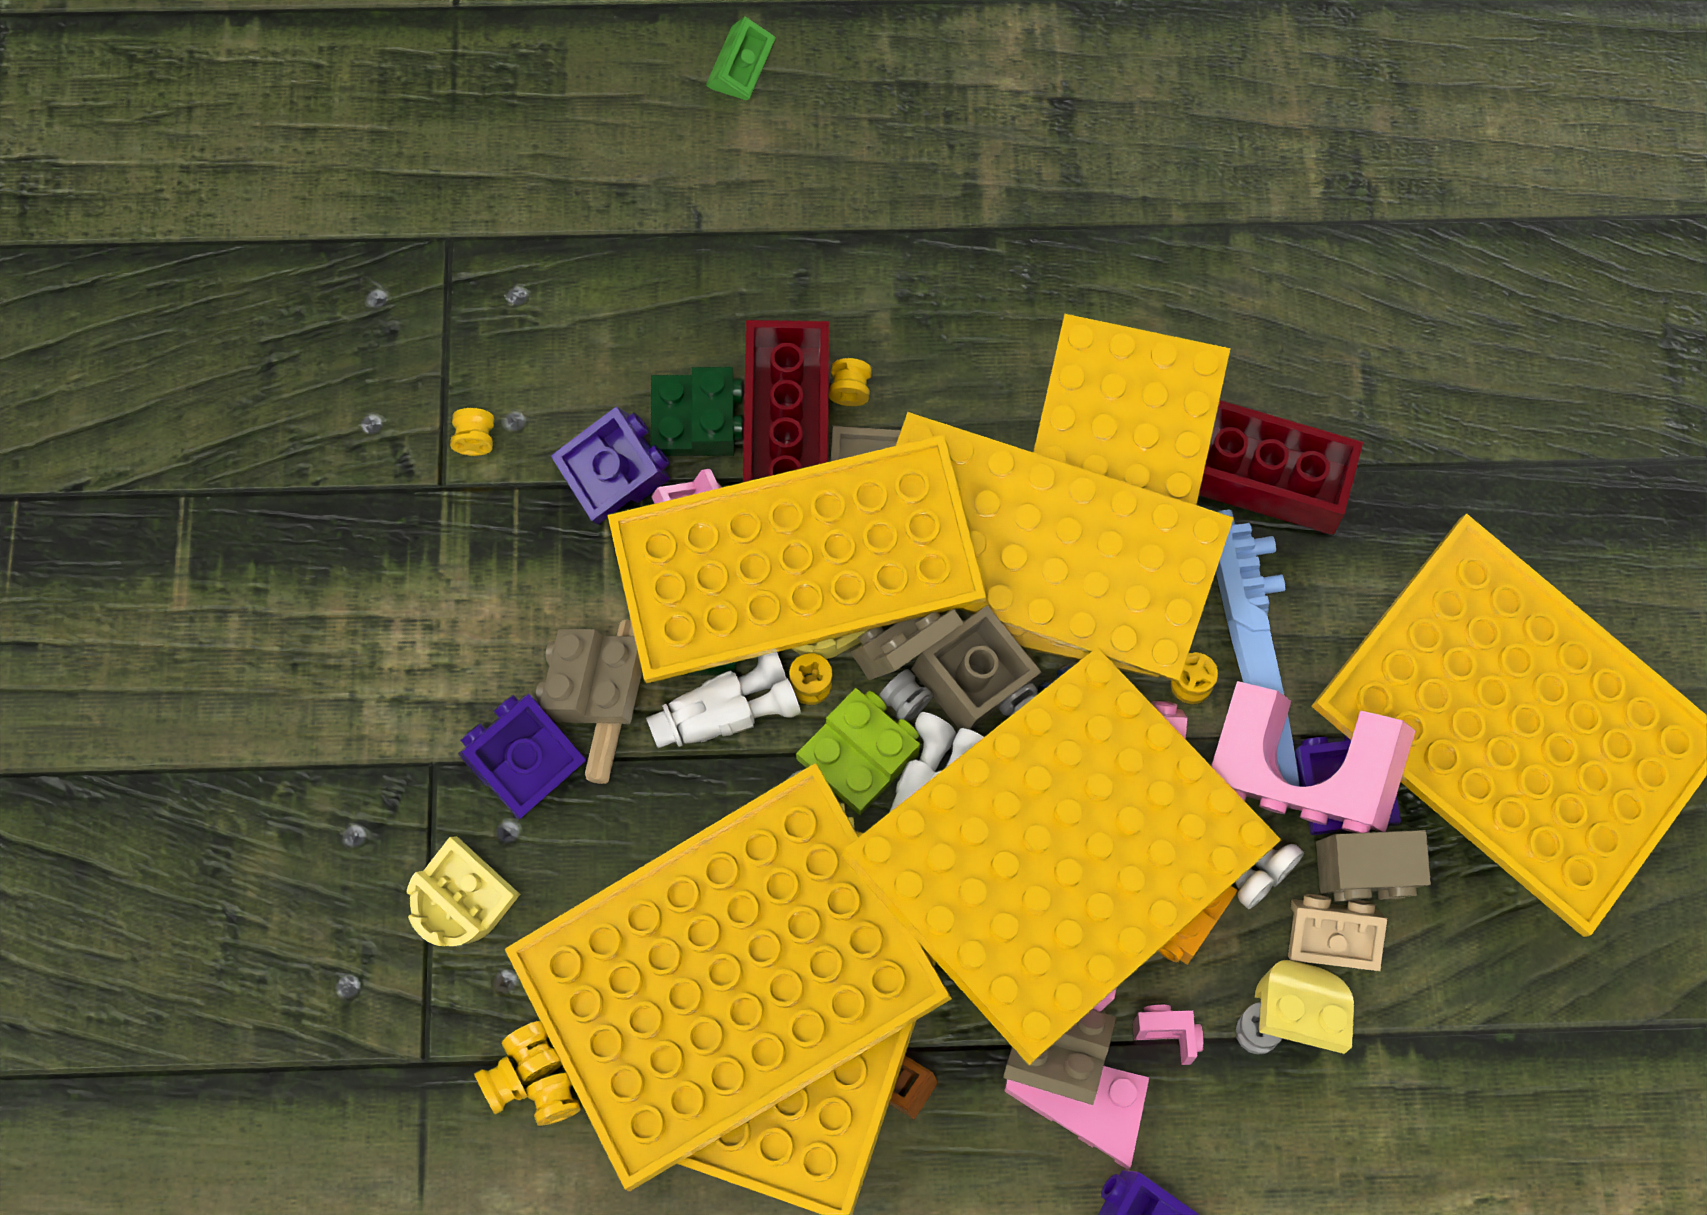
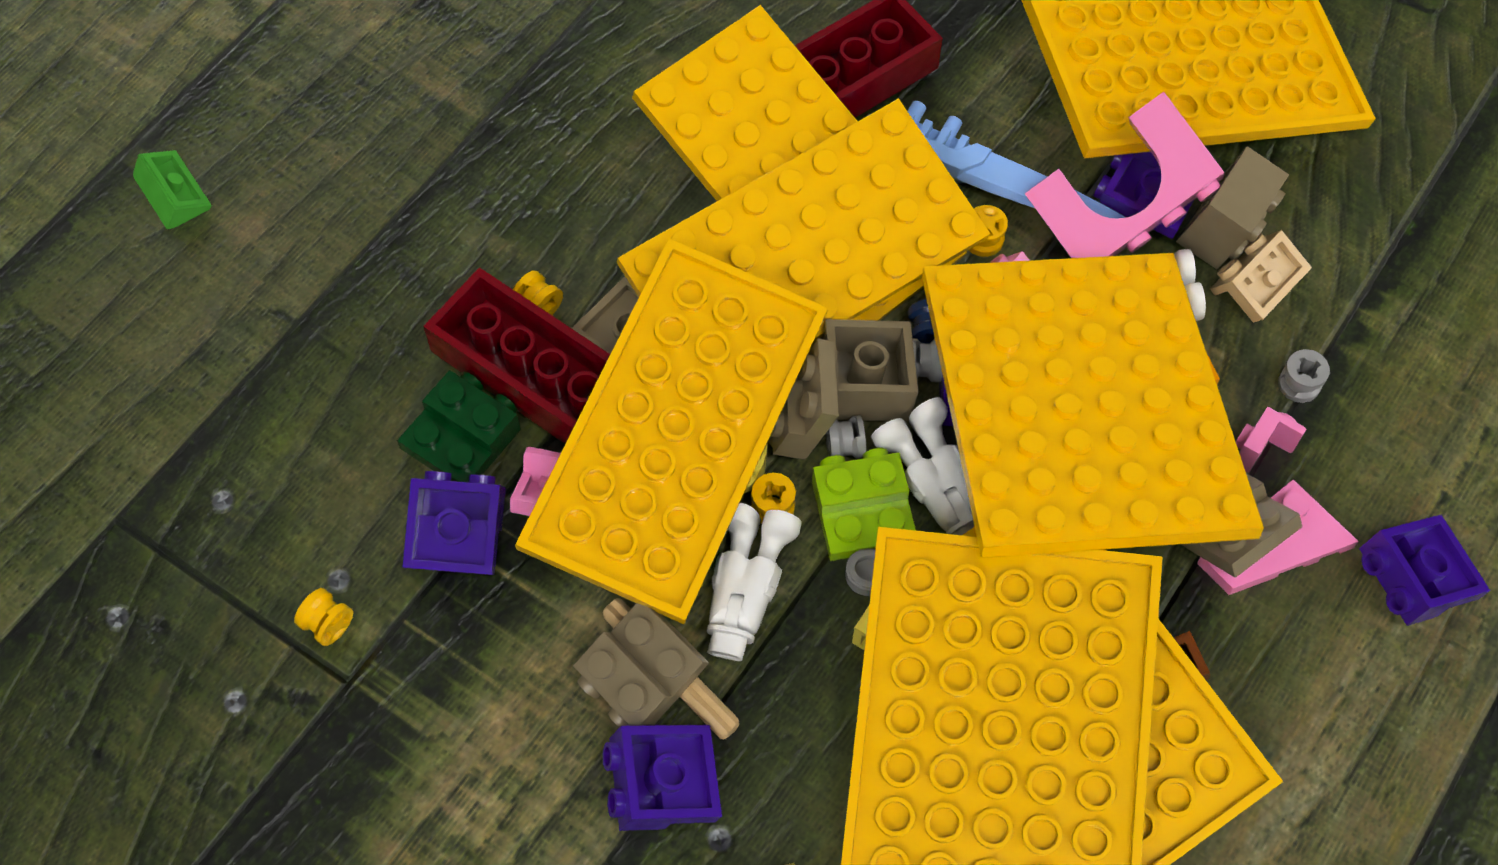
camera: 50 degrees left, 5 degrees down
light yellow slope [1255,960,1354,1054] -> none

